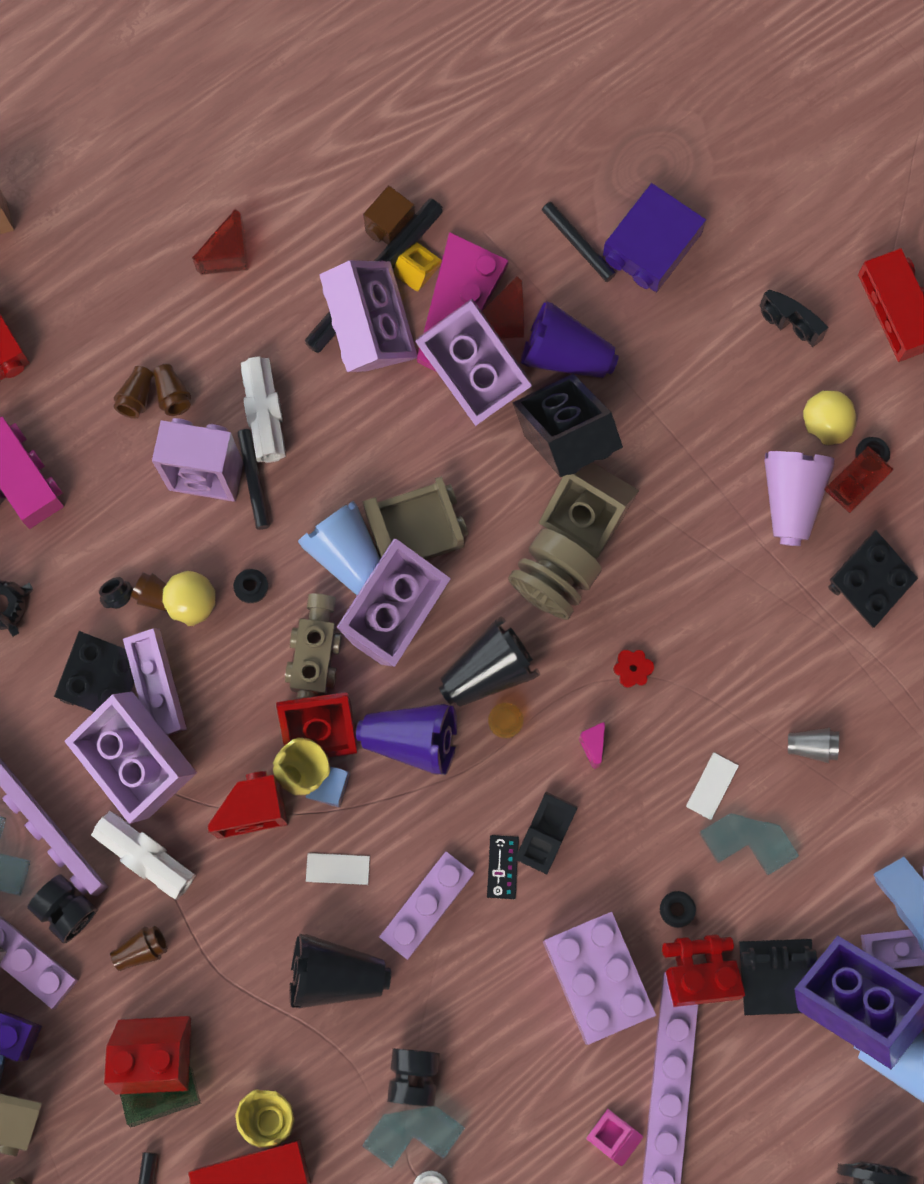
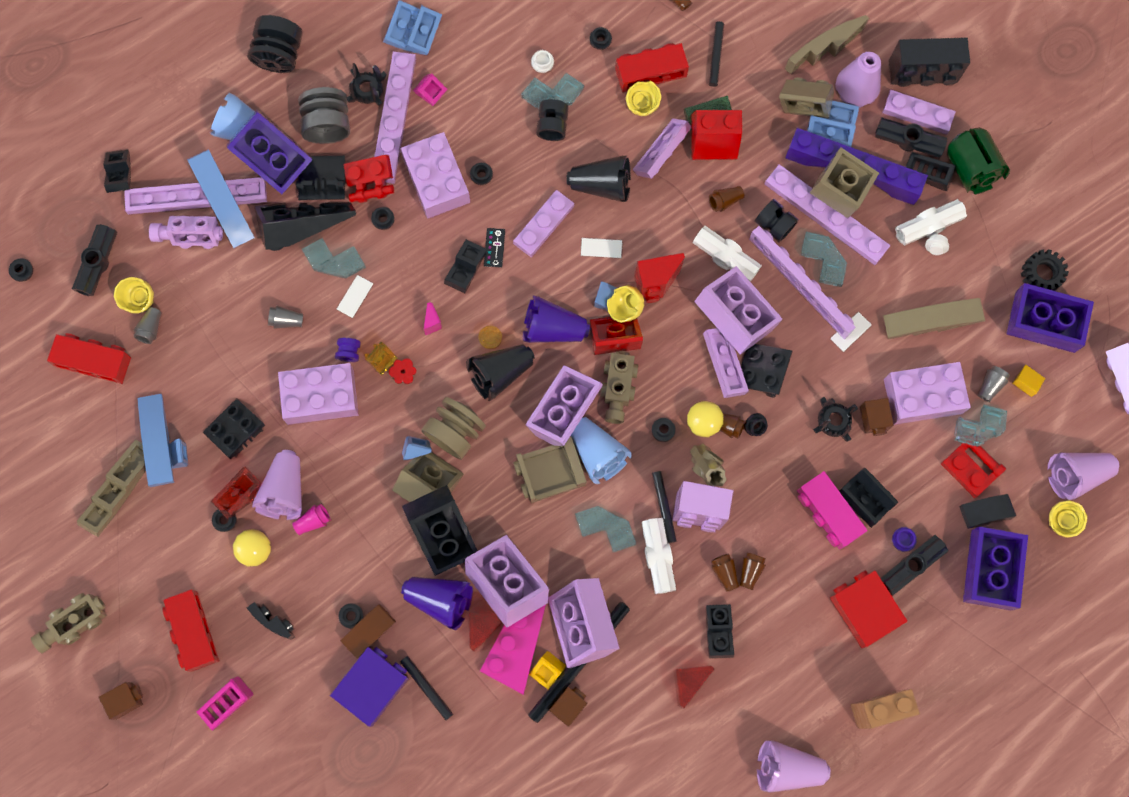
camera: 175 degrees right, 0 degrees up
none -> dark pink slope [197,676,254,731]
none -> black wedge [255,202,356,251]
none -> lavender brick [278,363,359,425]
none -> dark pink cone [292,504,331,535]
none -> flat silver wheel [298,87,350,144]
none -> dark purple wheel [335,338,361,362]
none -> black plate [338,603,364,629]
none -> reddish brown slope [340,604,396,659]
none -> black piece [347,63,387,106]
none -> clear yellow tile [364,342,397,375]
none -> medium blue slope [402,436,431,460]
none -> black plate [470,162,493,185]
none -> clear light blue tile [575,506,636,553]
none -> lavender plate [633,119,692,179]
none -> dark tan piece [690,444,727,487]
none -> black slope [706,604,734,659]
none -> lavender cone [757,741,830,792]

